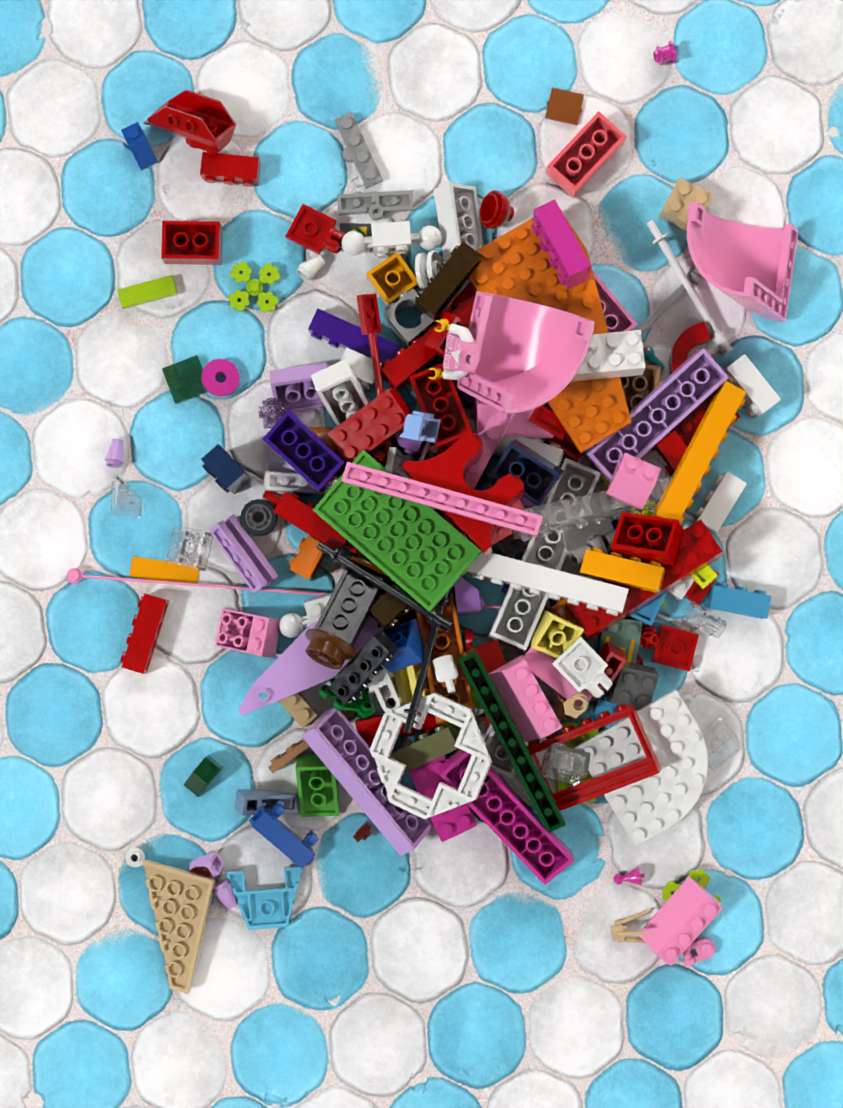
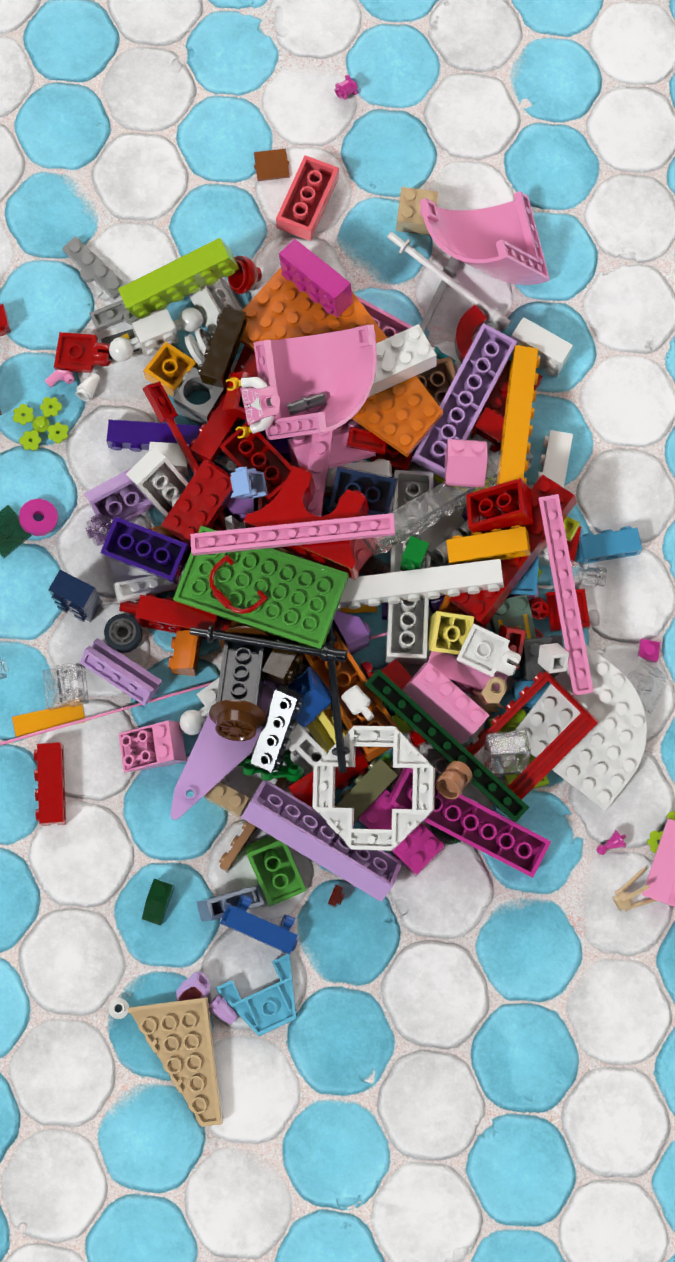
camera: 25 degrees left, 10 degrees down
none -> bright pink arm [45,370,74,387]
none -> lime brick [118,238,239,319]
none -> red piece [209,555,267,614]
none -> dark grey axle [287,393,326,416]
none -> green brick [400,536,429,571]
none -> nougat wheel [436,761,472,799]
none -> bright pink plate [538,494,594,696]
none -> white brick [538,643,569,673]
none -> dark pink plate [637,639,661,663]

